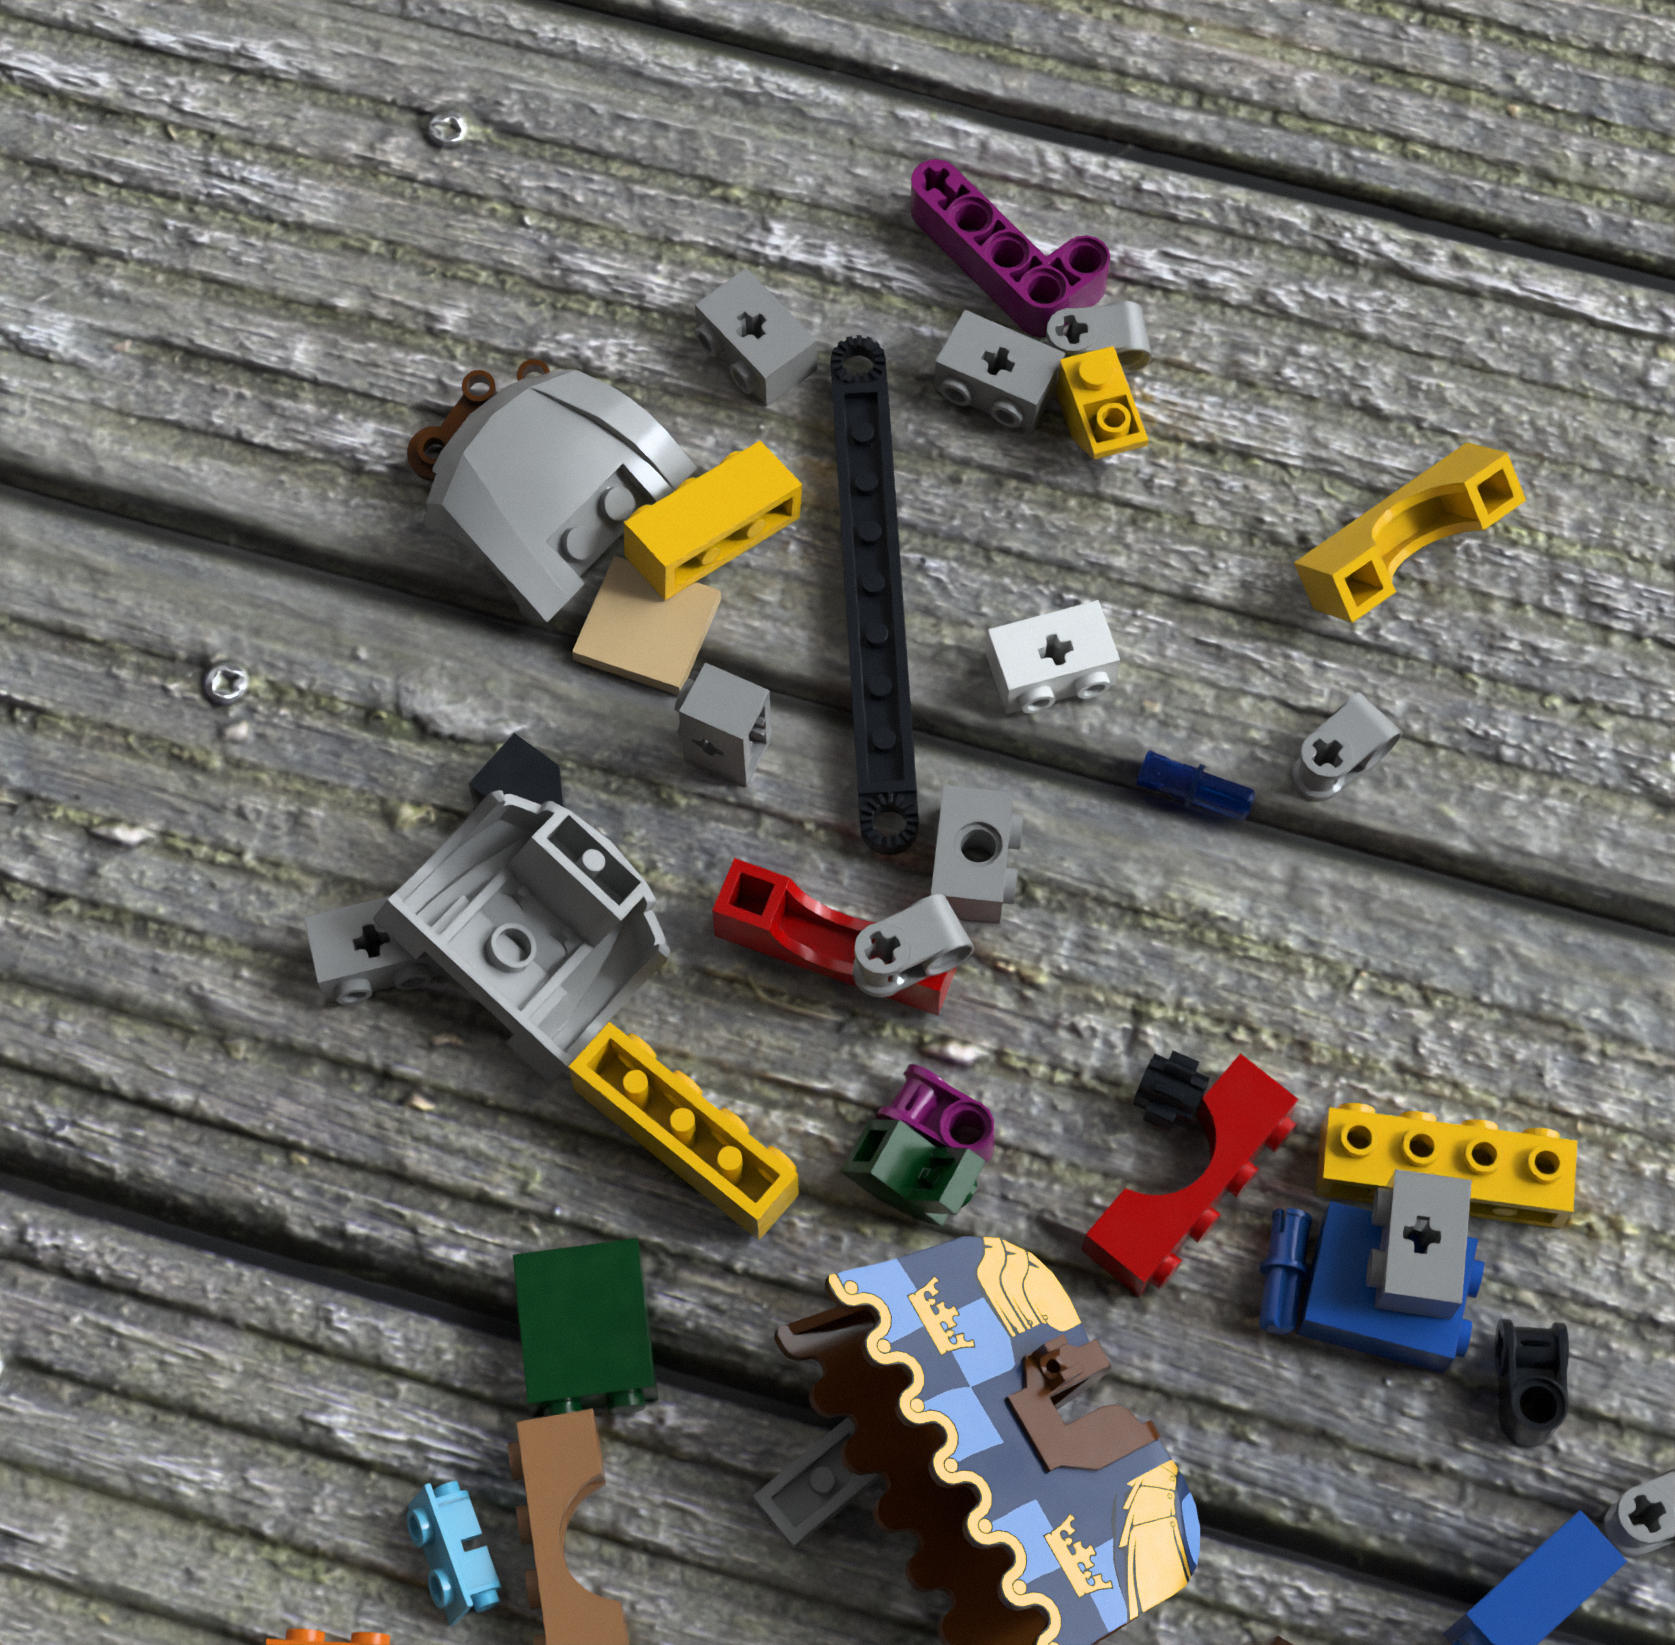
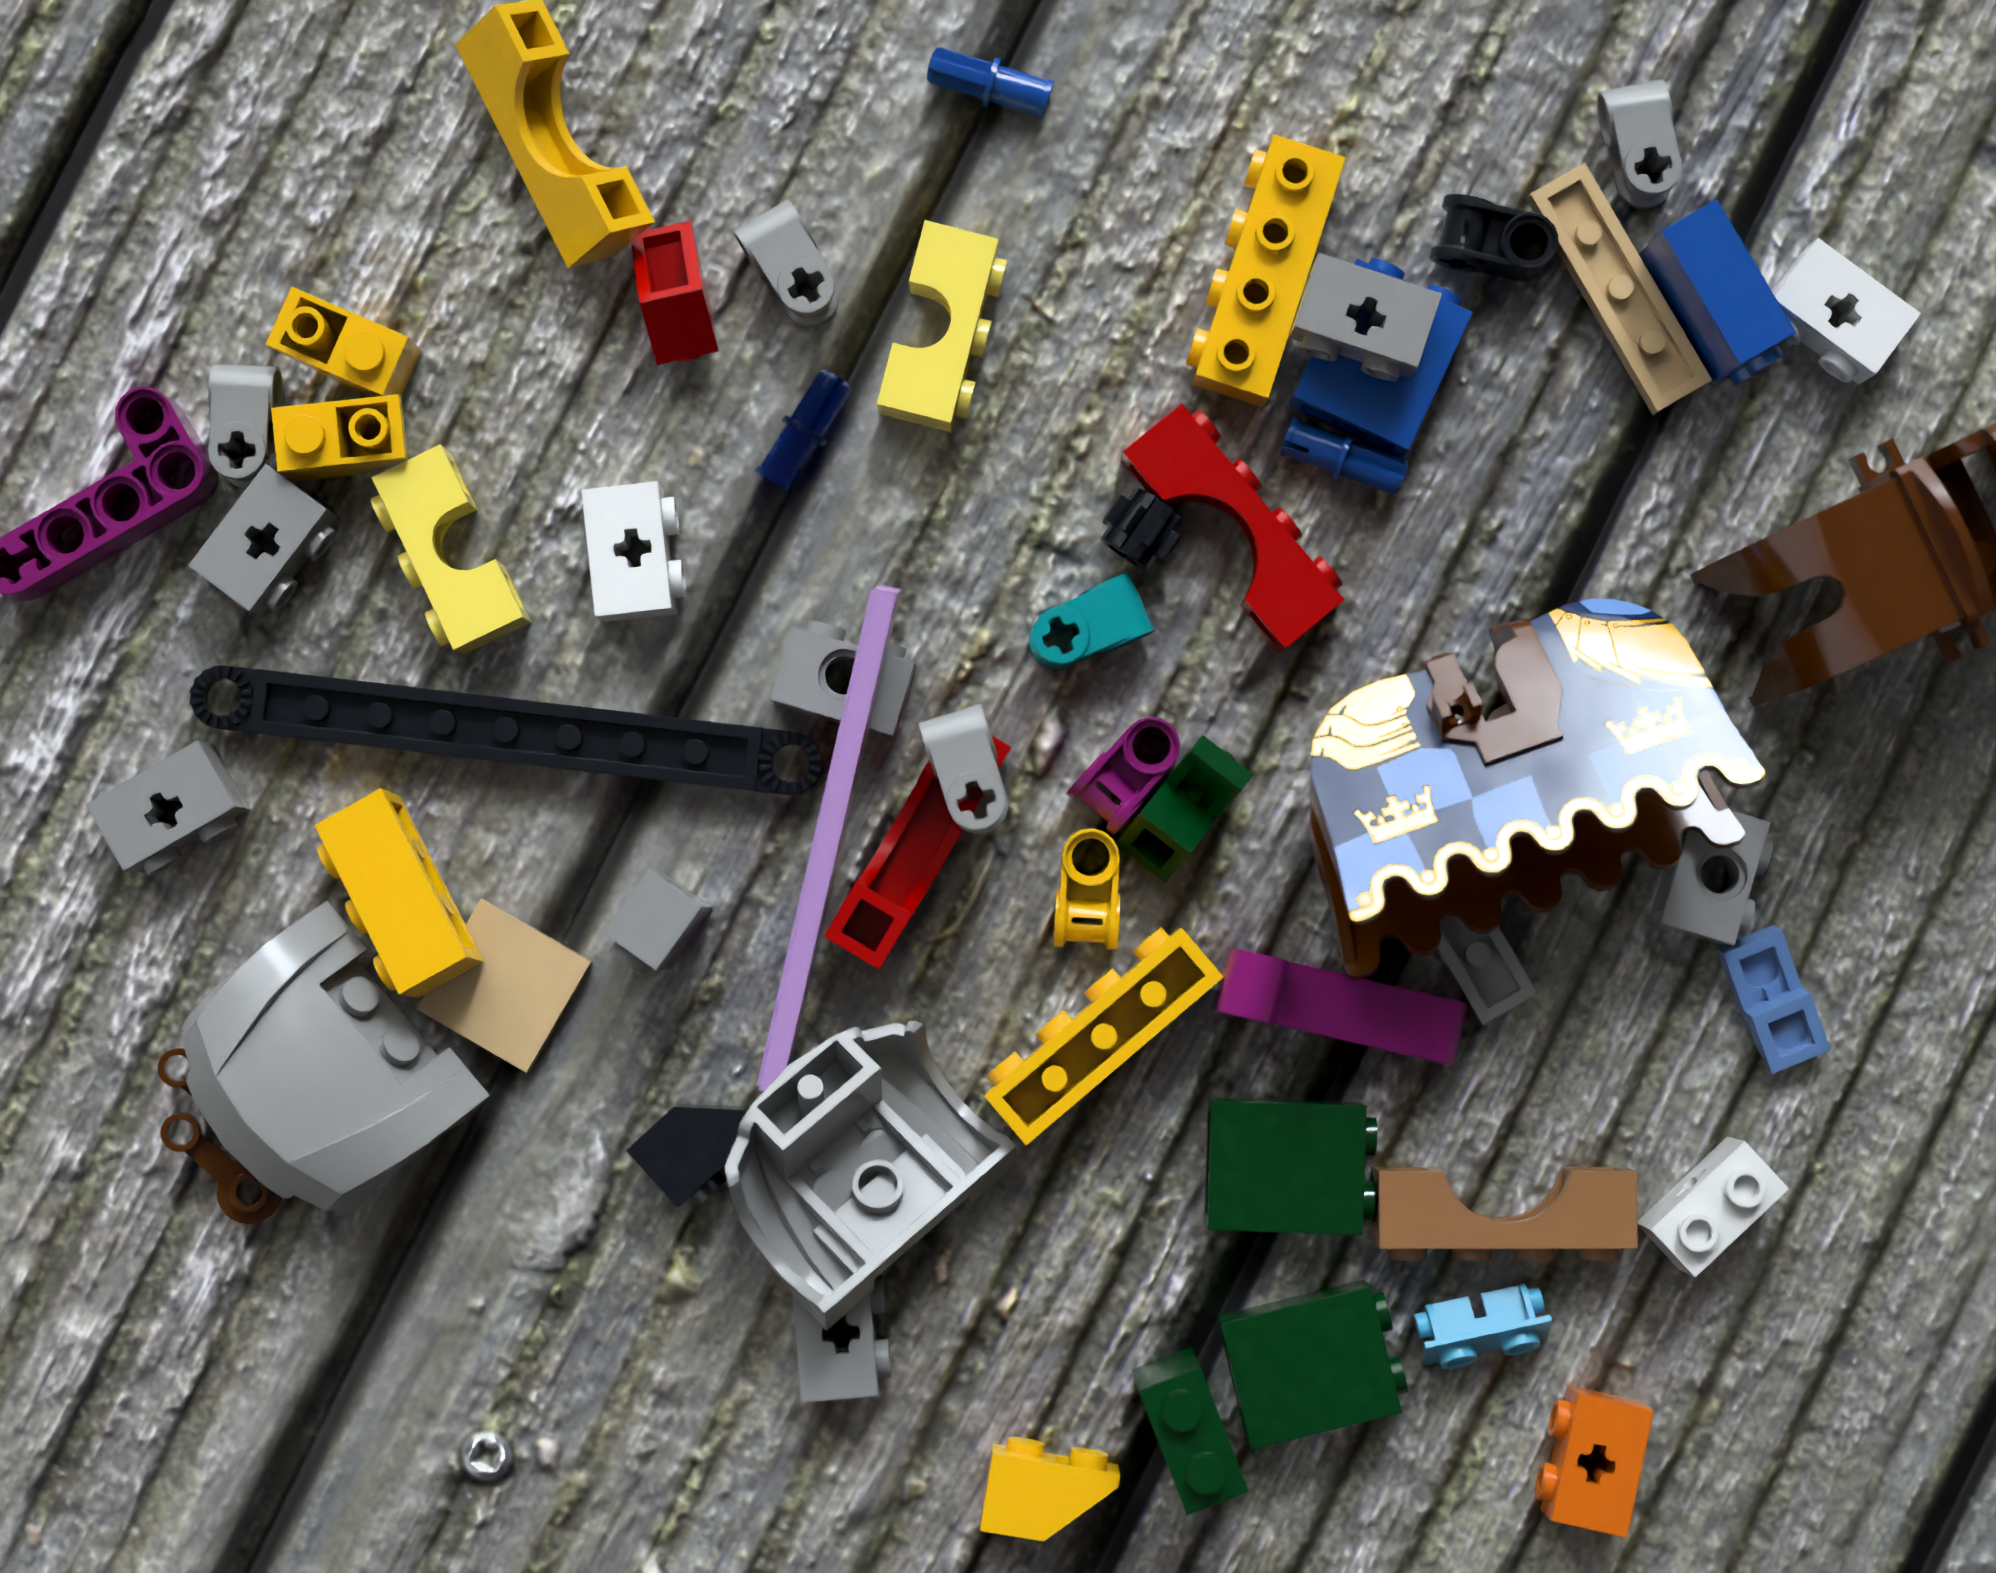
camera: 85 degrees left, 20 degrees up
none -> yellow slope [266,286,422,397]
none -> light yellow arch [370,444,532,655]
none -> red slope [631,220,719,365]
none -> lavender tile [756,584,901,1091]
none -> light yellow arch [877,220,1008,432]
none -> blue axle [927,47,1054,120]
none -> yellow slope [980,1437,1120,1542]
none -> teal piece [1028,573,1155,670]
none -> yellow piece [1053,828,1120,951]
none -> dark green brick [1132,1347,1249,1516]
none -> magenta beam [1212,947,1468,1066]
none -> dark green brick [1216,1280,1408,1450]
none -> tan plate [1527,163,1712,415]

